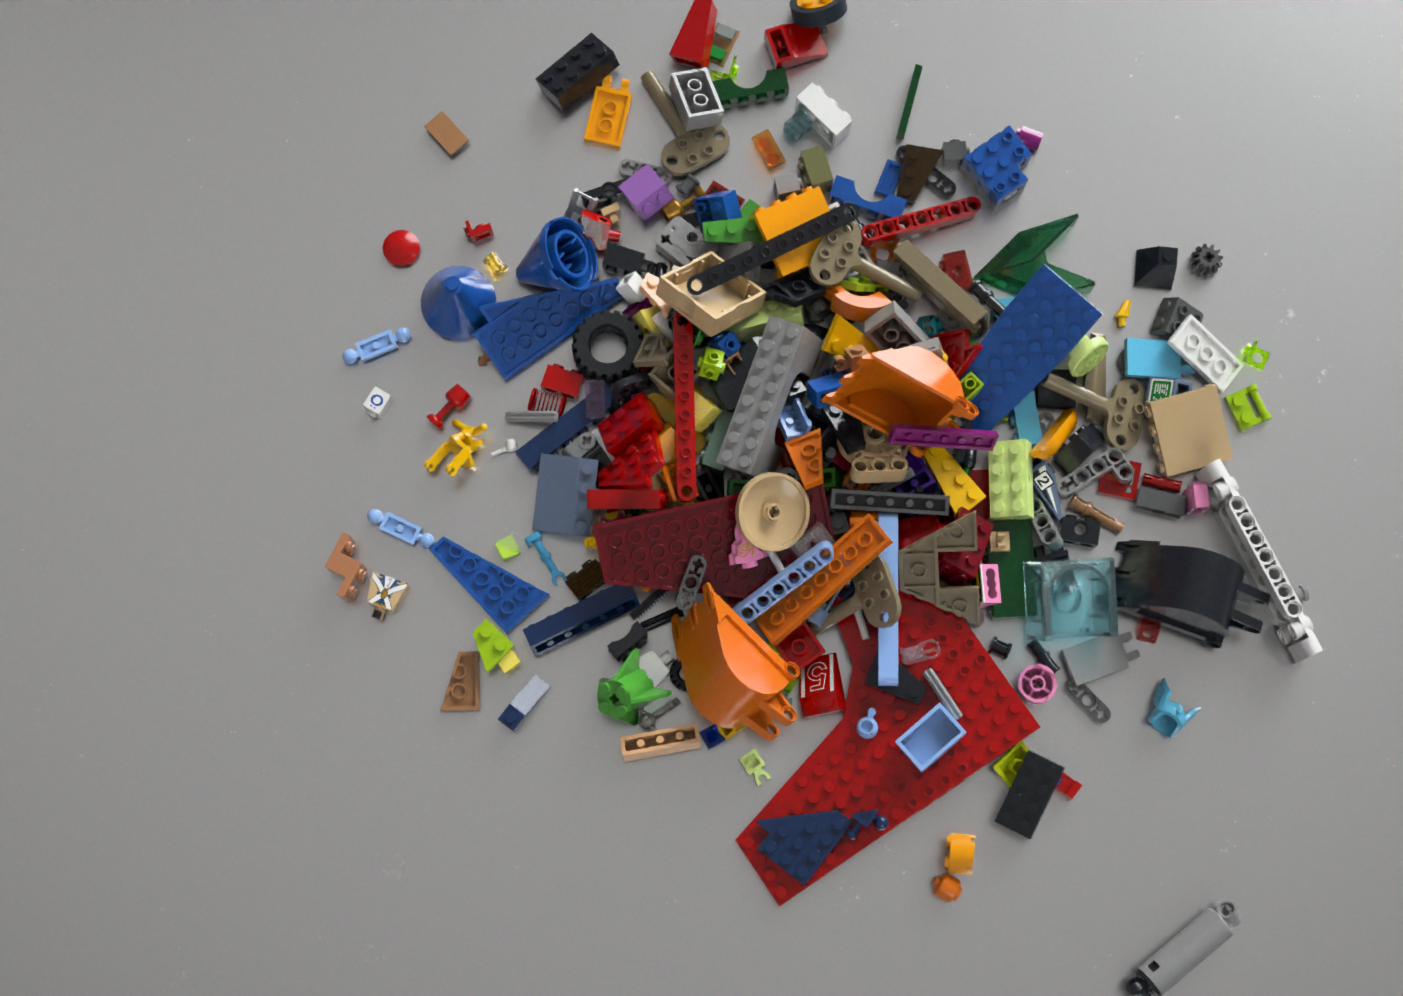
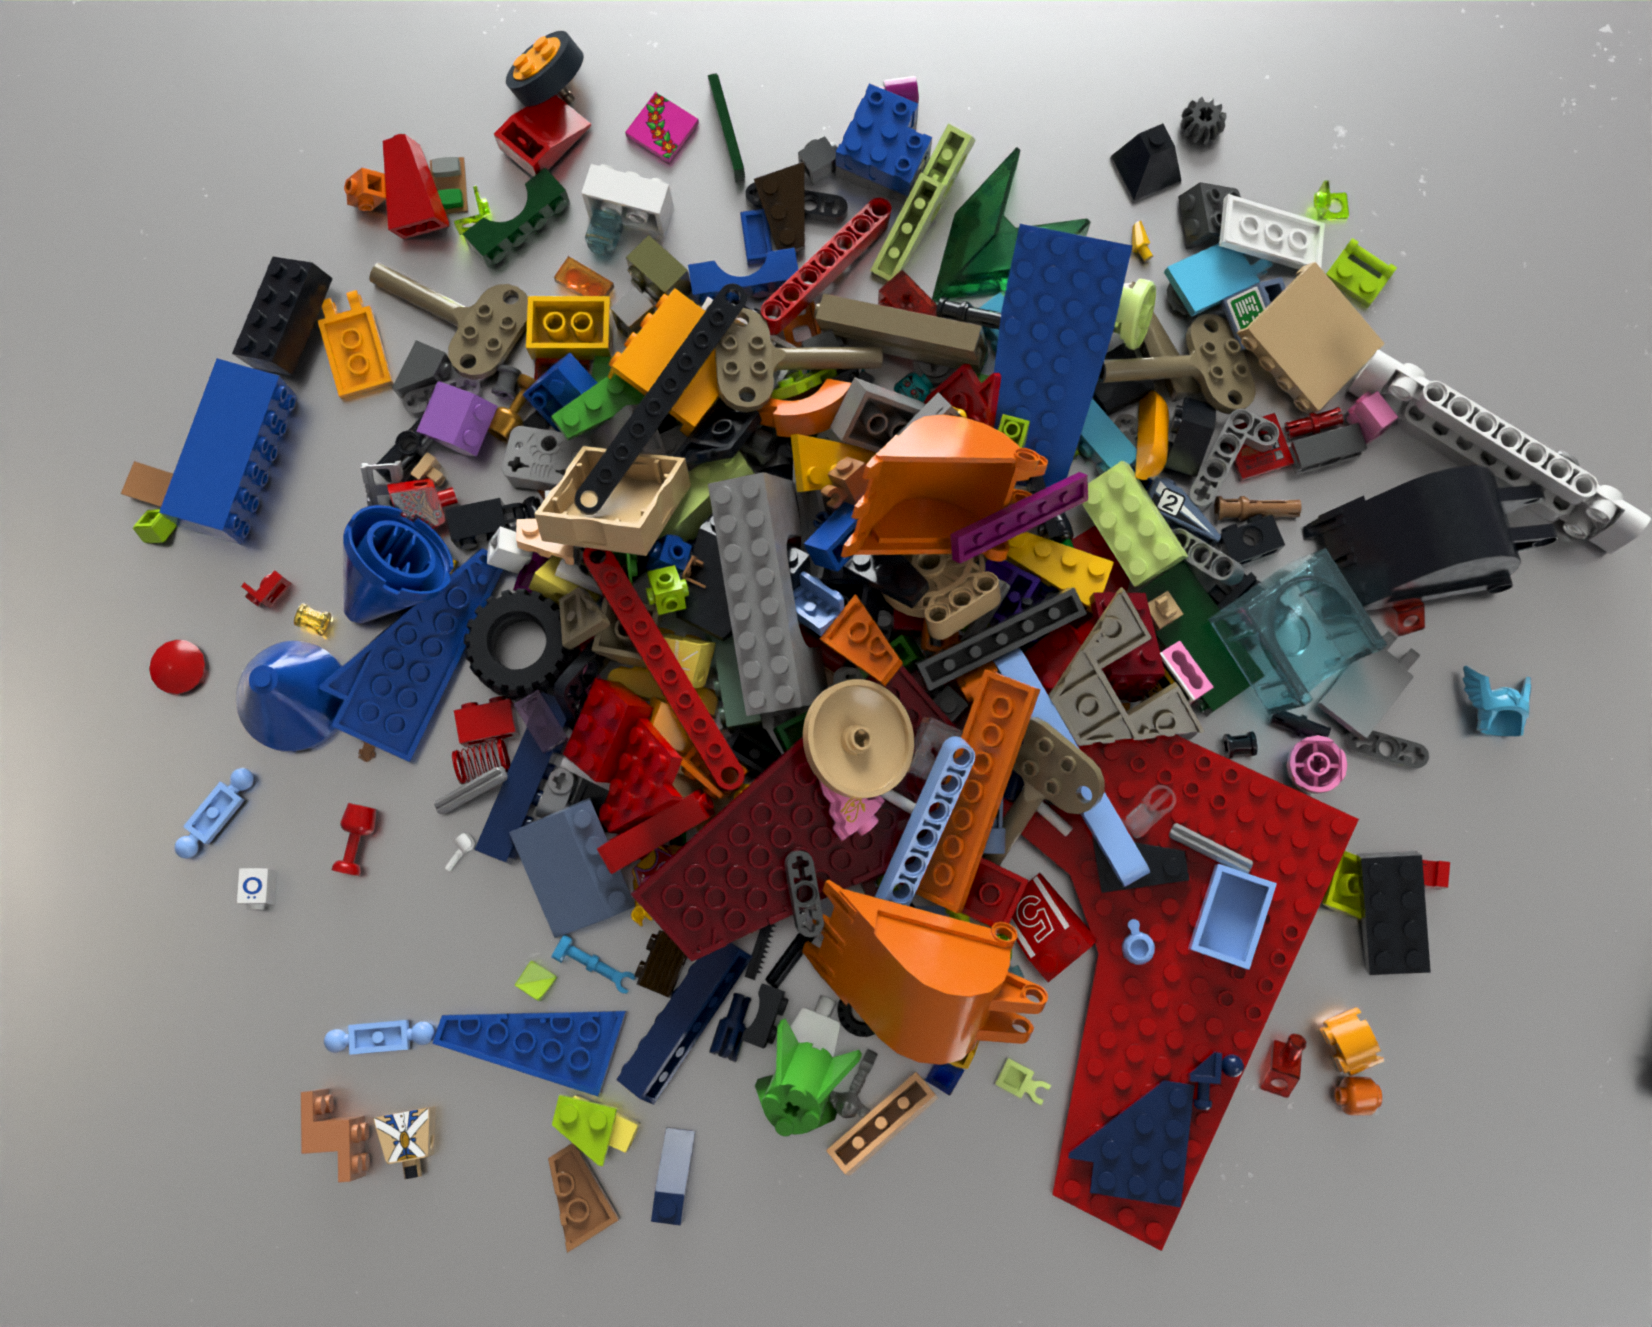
camera: 25 degrees left, 0 degrees up
yellow piece [424,419,488,476] -> none
light grey brick [669,67,724,131] -> none
none -> lime slope [132,509,177,543]
none -> blue brick [159,358,296,545]
none -> orange brick [344,168,386,211]
none -> dark grey slope [392,340,451,399]
none -> yellow brick [526,296,614,360]
none -> dark pink tile [625,92,699,164]
none -> dark blue arm [709,993,751,1062]
none -> yellowish green brick [870,123,976,284]
none -> clear red bracket [1261,1033,1307,1098]

